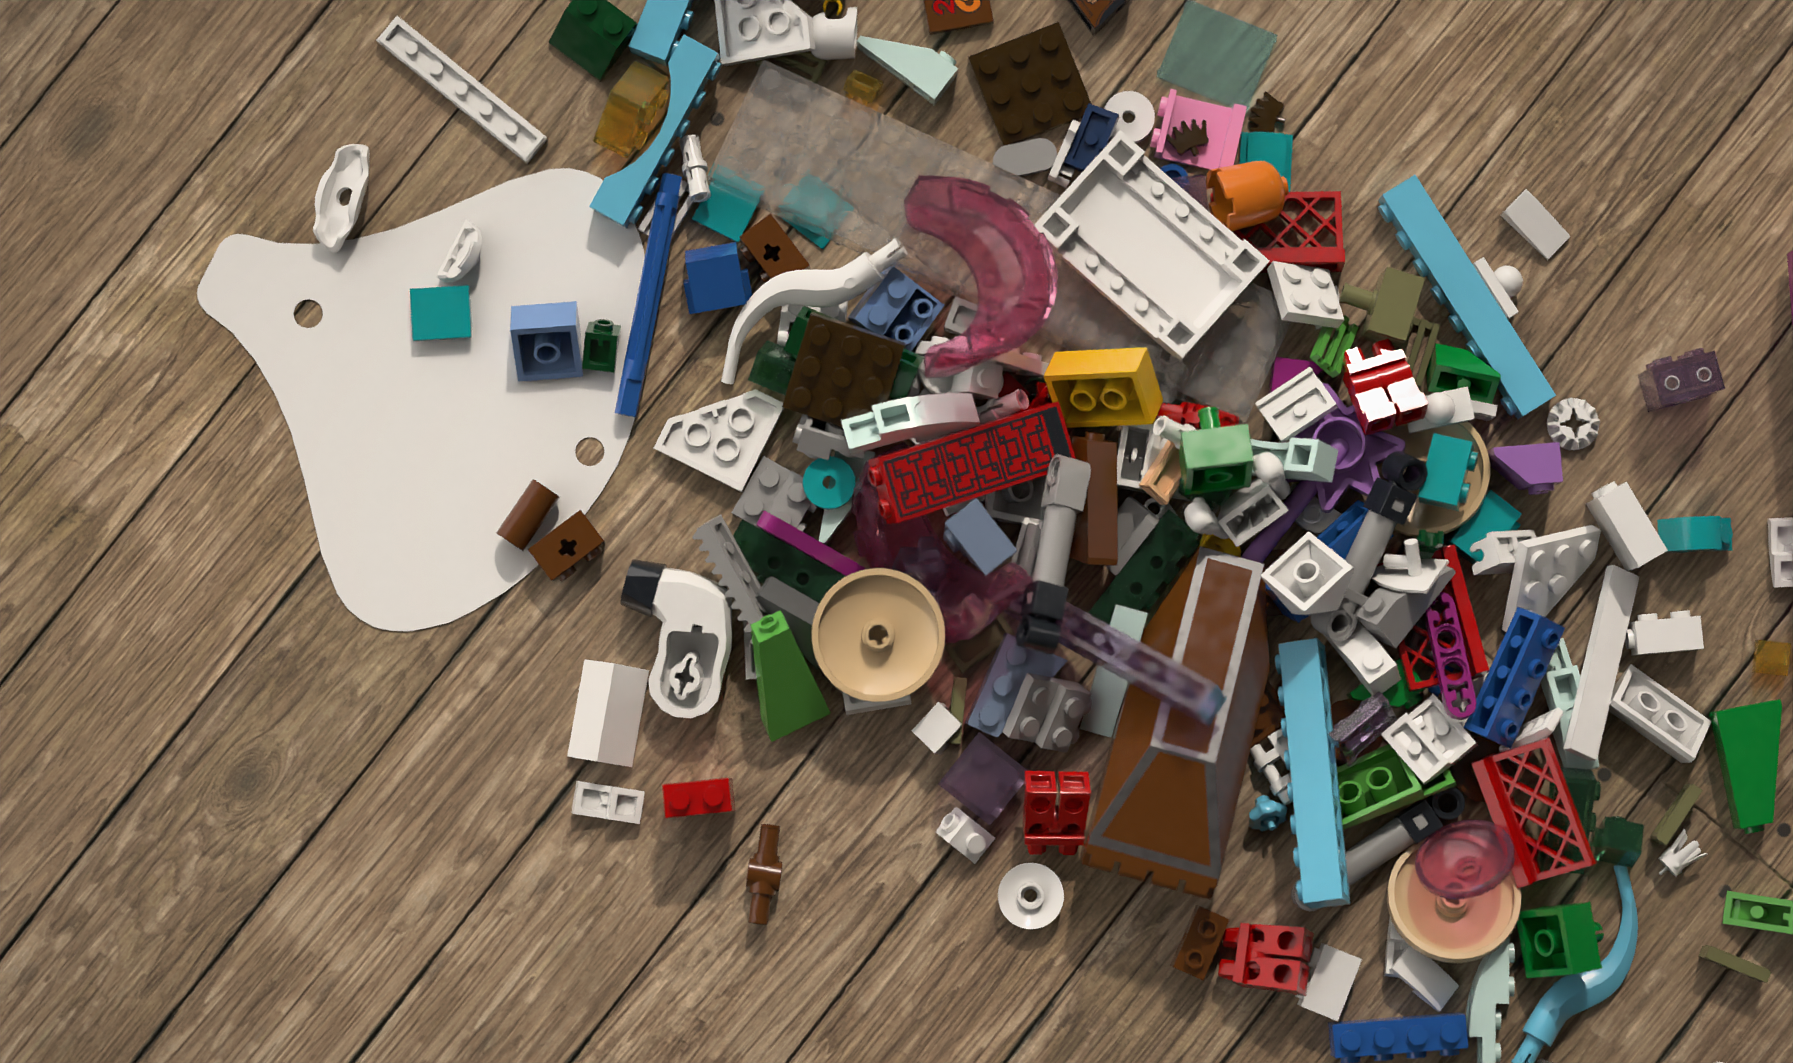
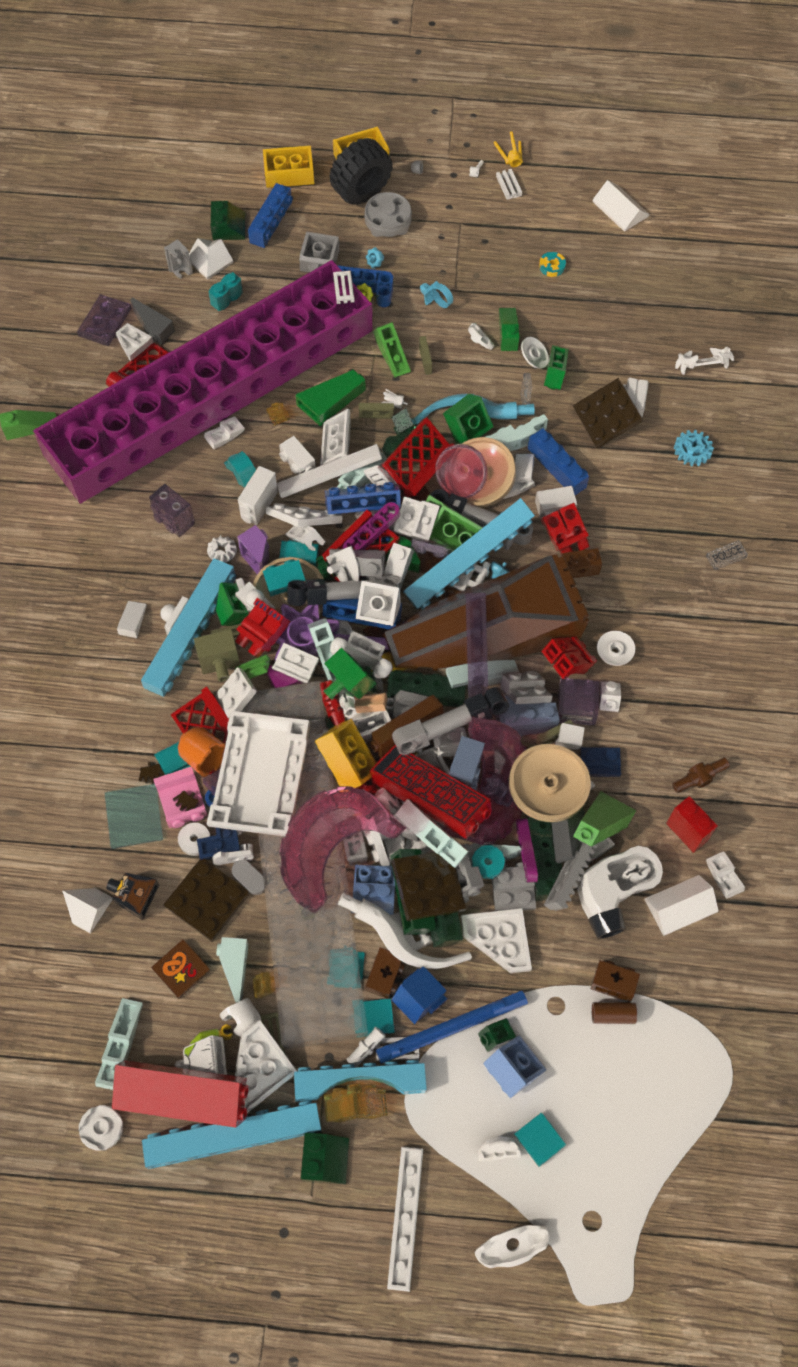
camera: 125 degrees left, 20 degrees down
none -> dark blue plate [580,747,621,777]

